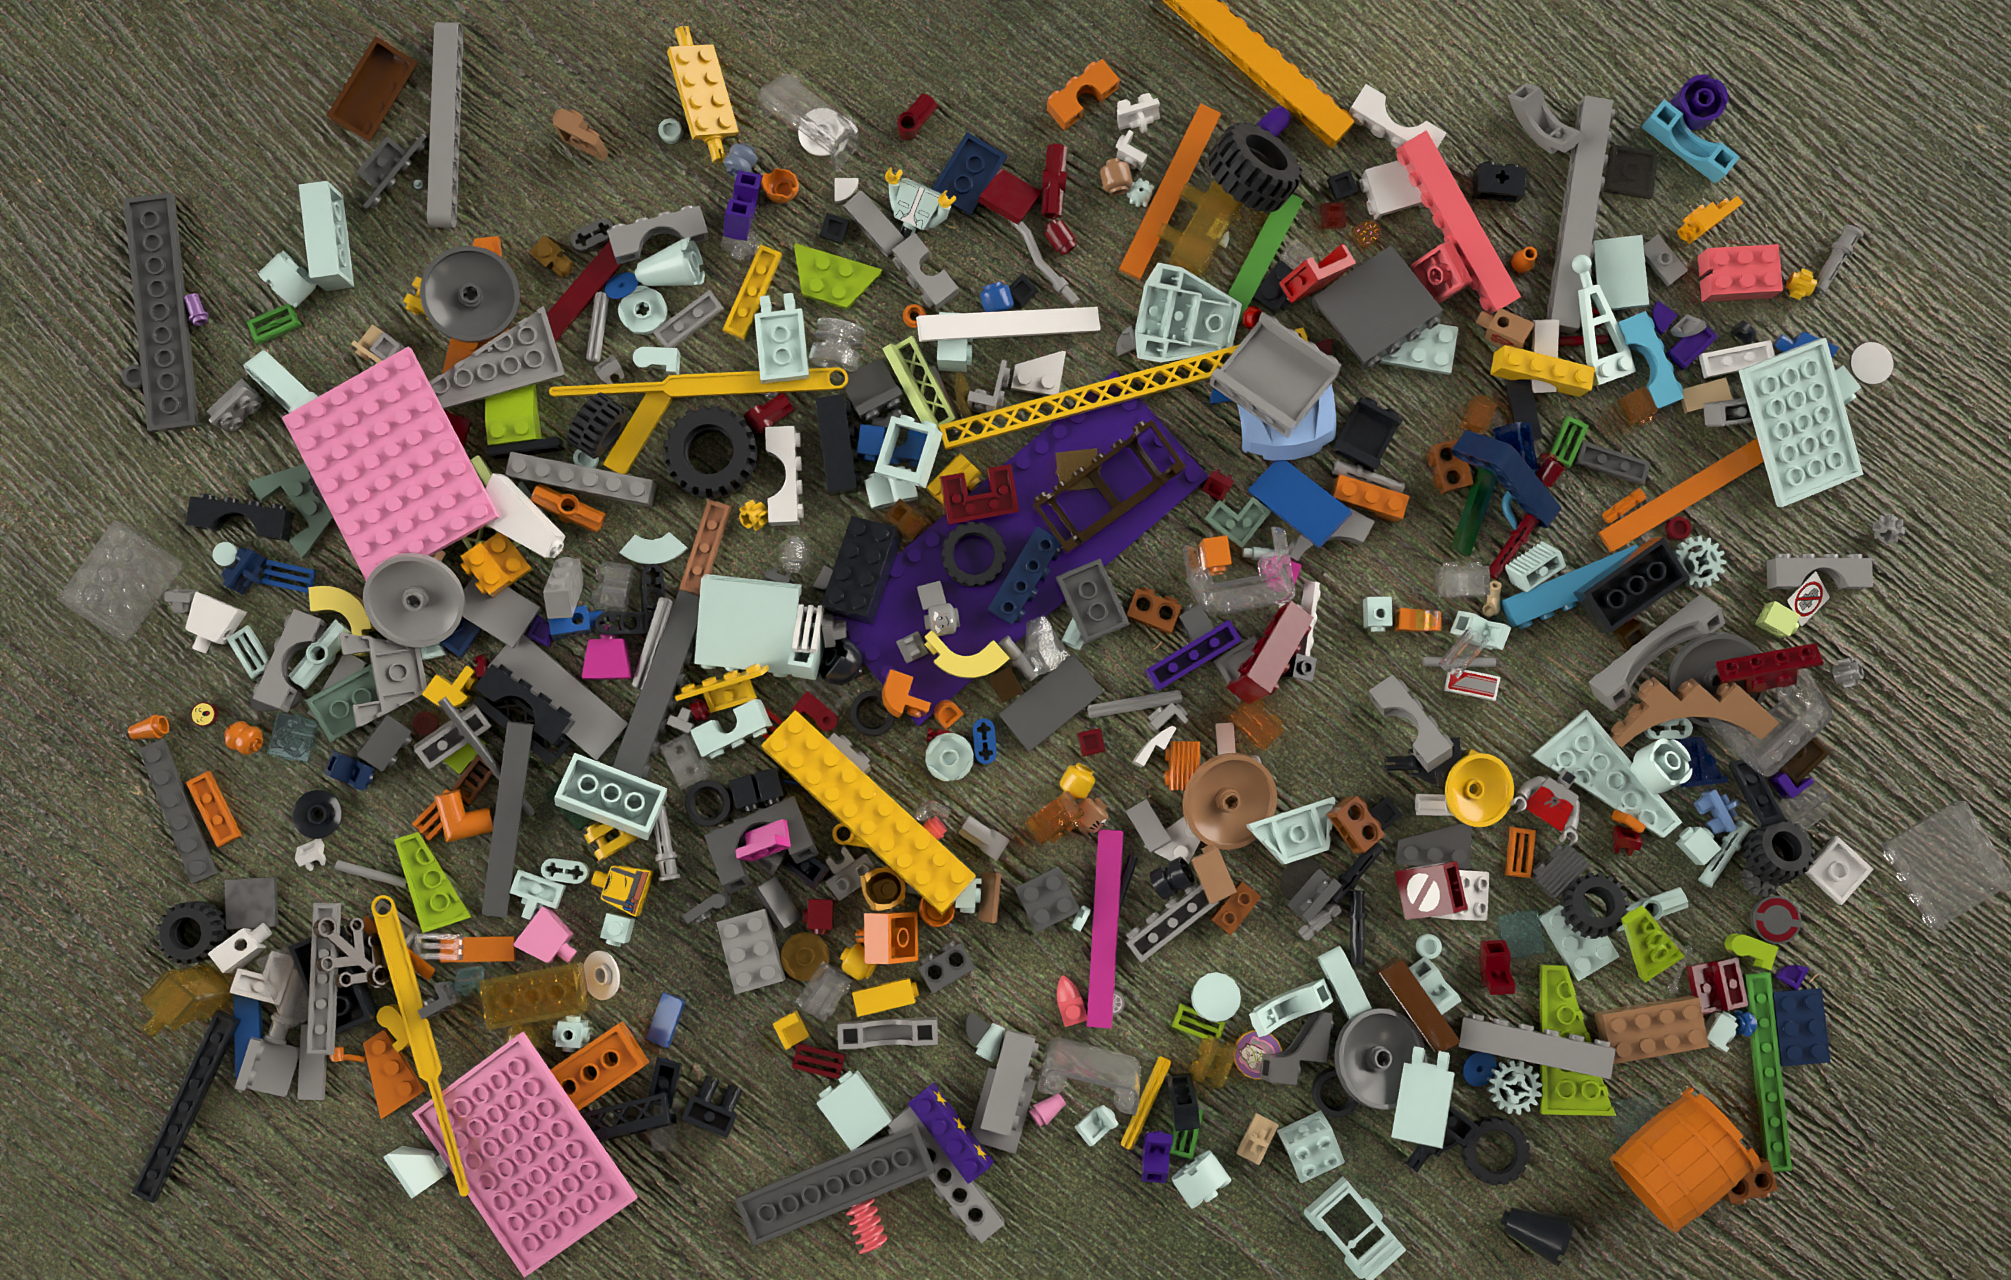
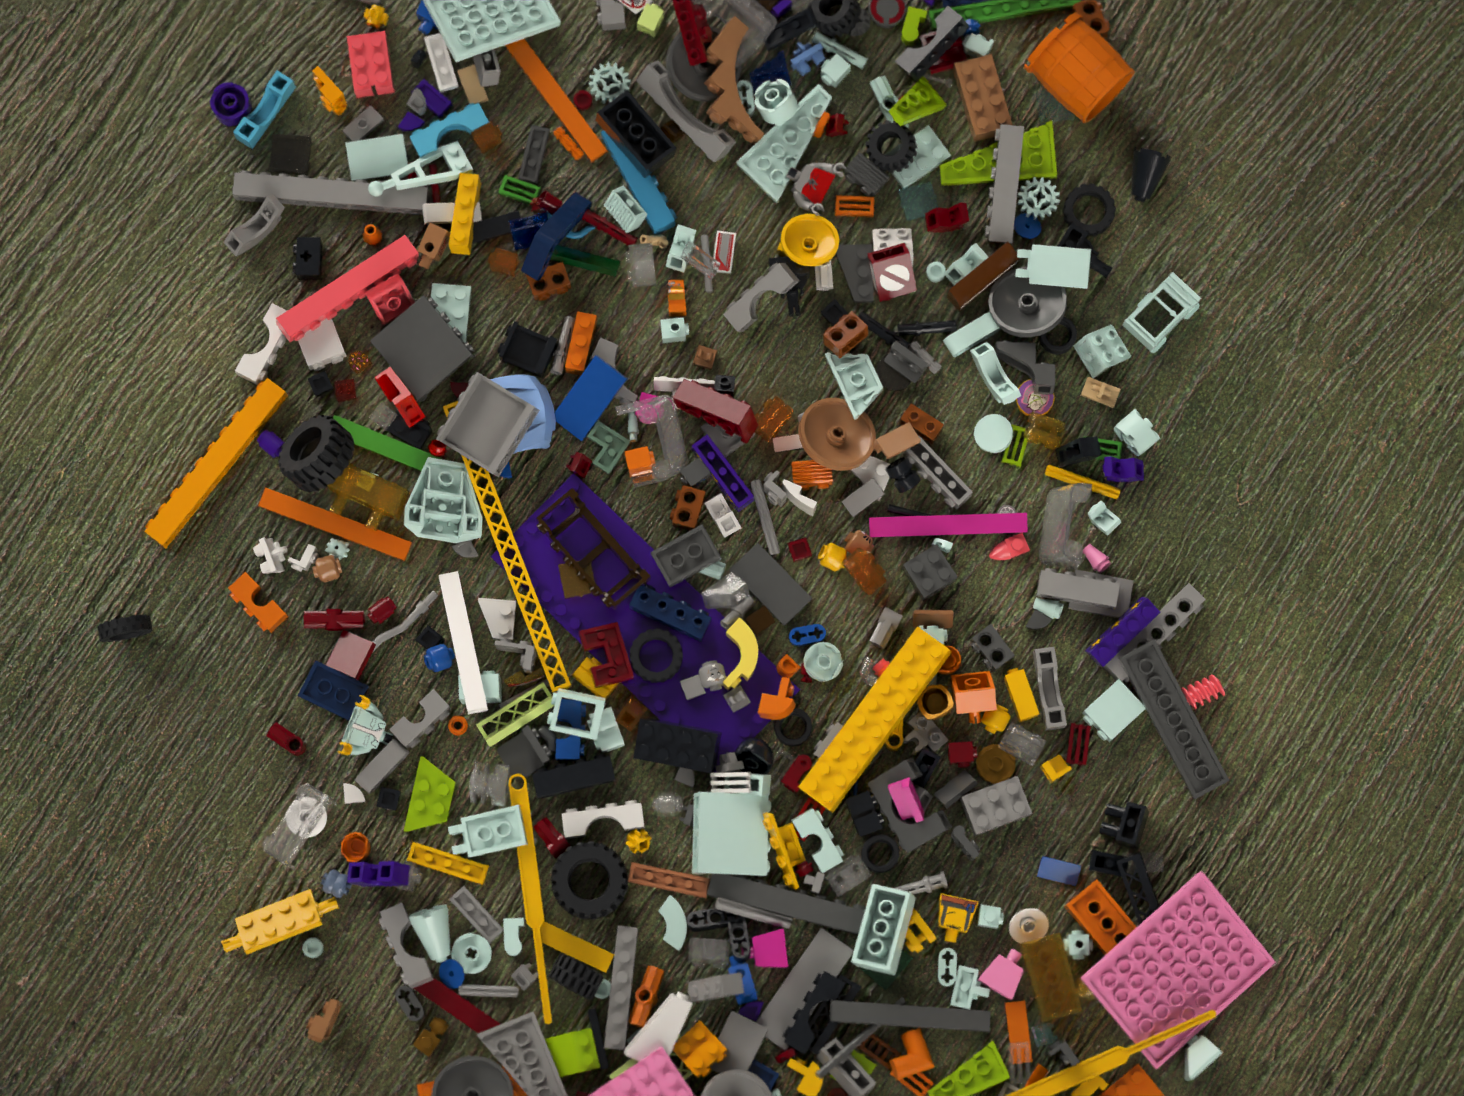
camera: 90 degrees left, 5 degrees down
none -> medium nougat tile [693,345,717,370]
none -> white slope [704,493,741,538]
none -> arch [895,6,969,82]

